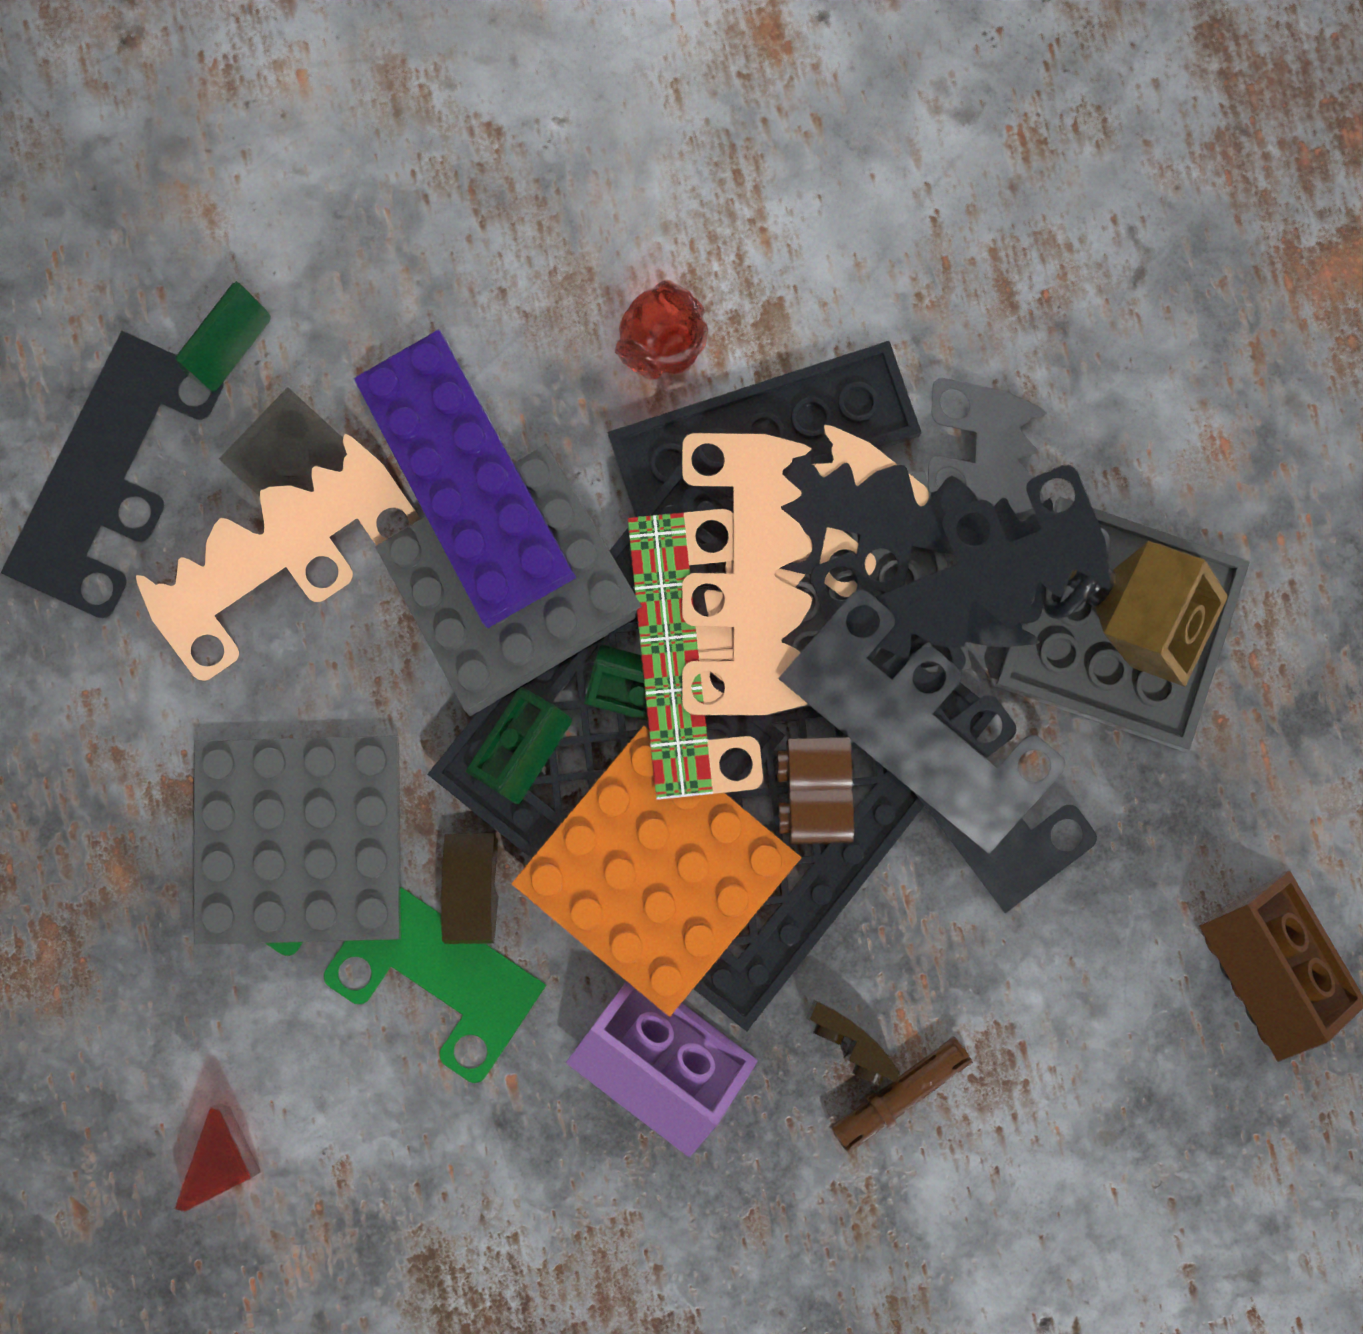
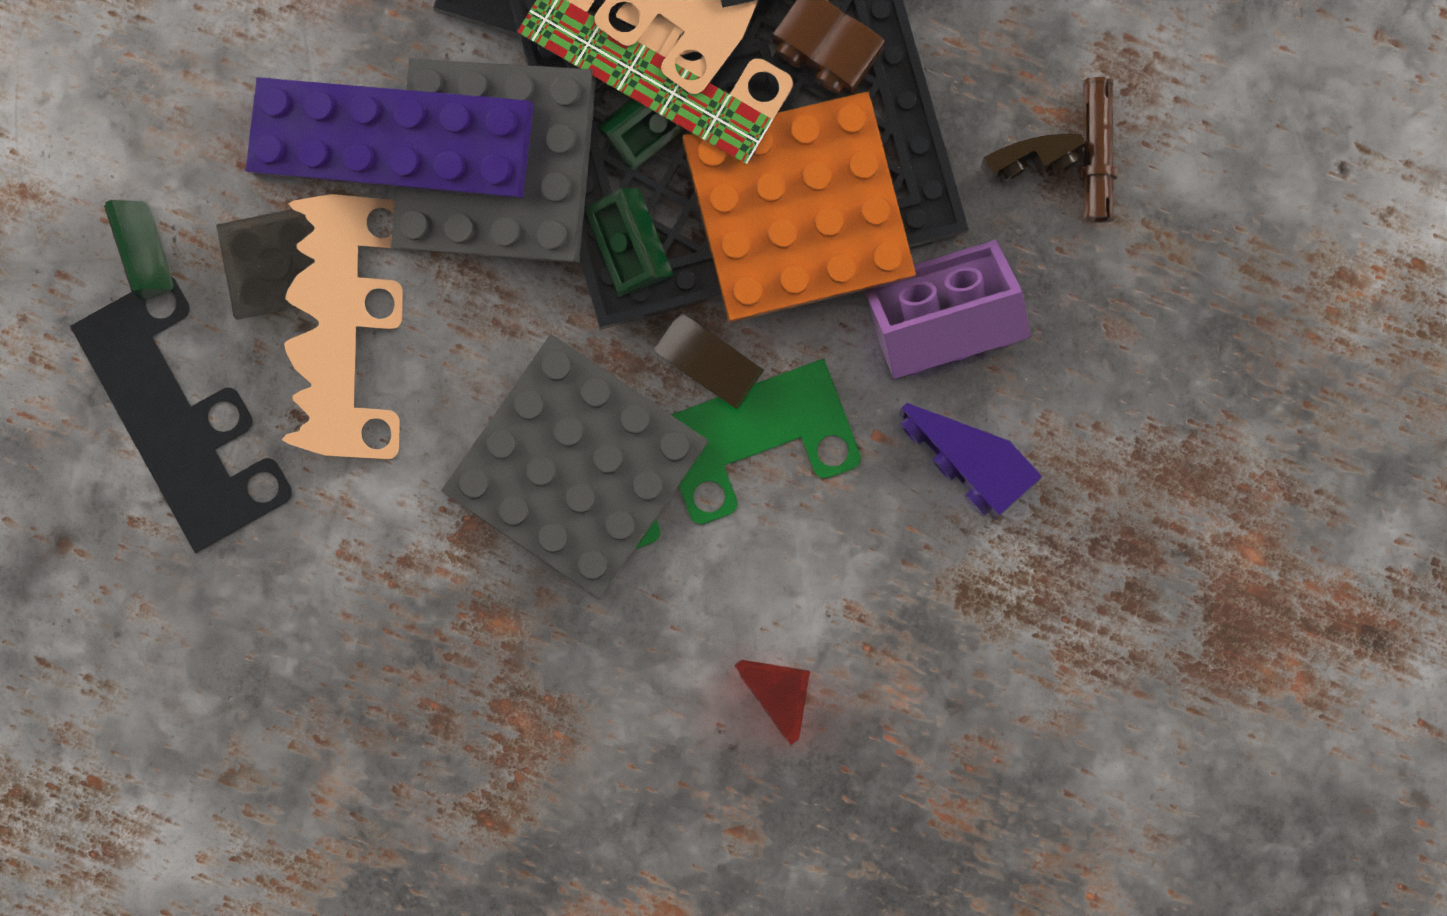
camera: 50 degrees left, 0 degrees up
none -> dark purple slope [899,403,1042,520]

